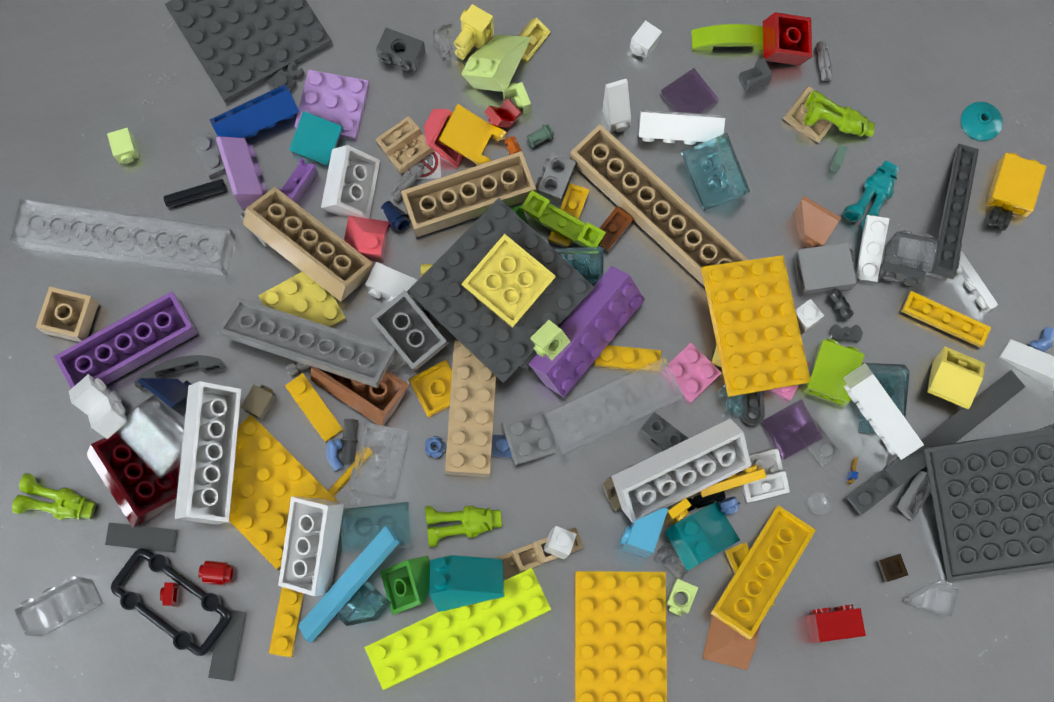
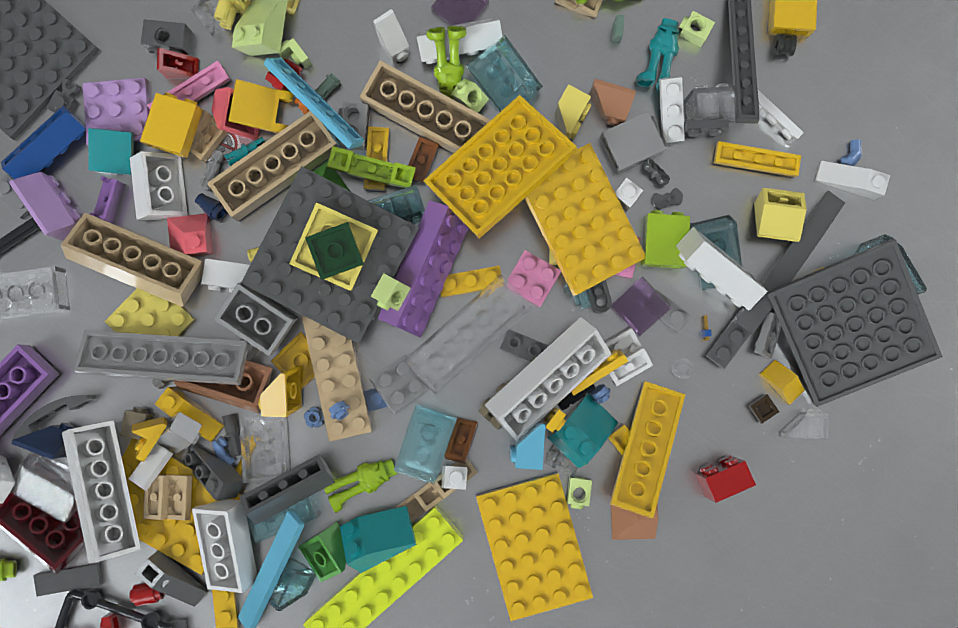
camera: 15 degrees left, 10 degrees up
none -> white tile [129,443,173,491]
none -> yellow slope [131,417,167,462]
none -> dark grey slope [135,550,208,607]
none -> yellow brick [140,92,203,158]
none -> tan slope [143,474,192,520]
none -> bright pink plate [147,61,231,109]
none -> light grey brick [156,412,202,454]
none -> red slope [157,48,199,79]
none -> dark grey slope [183,444,245,501]
none -> teal pin [224,137,265,166]
none -> dark grey brick [240,454,335,525]
none -> yellow slope [258,366,302,417]
none -> medium azure tile [263,57,365,149]
none -> dark green plate [305,222,364,280]
none -> medium blue plate [329,401,350,421]
none -> clear light blue slope [394,405,457,485]
none -> yellow plate [423,95,578,239]
none -> lime piece [426,26,467,100]
none -> dark orange plate [444,417,478,464]
none -> yellowish green brick [451,79,489,113]
none -> light yellow slope [555,84,592,140]
none -> yellowish green brick [679,11,715,47]
none -> yellow slope [760,360,805,405]

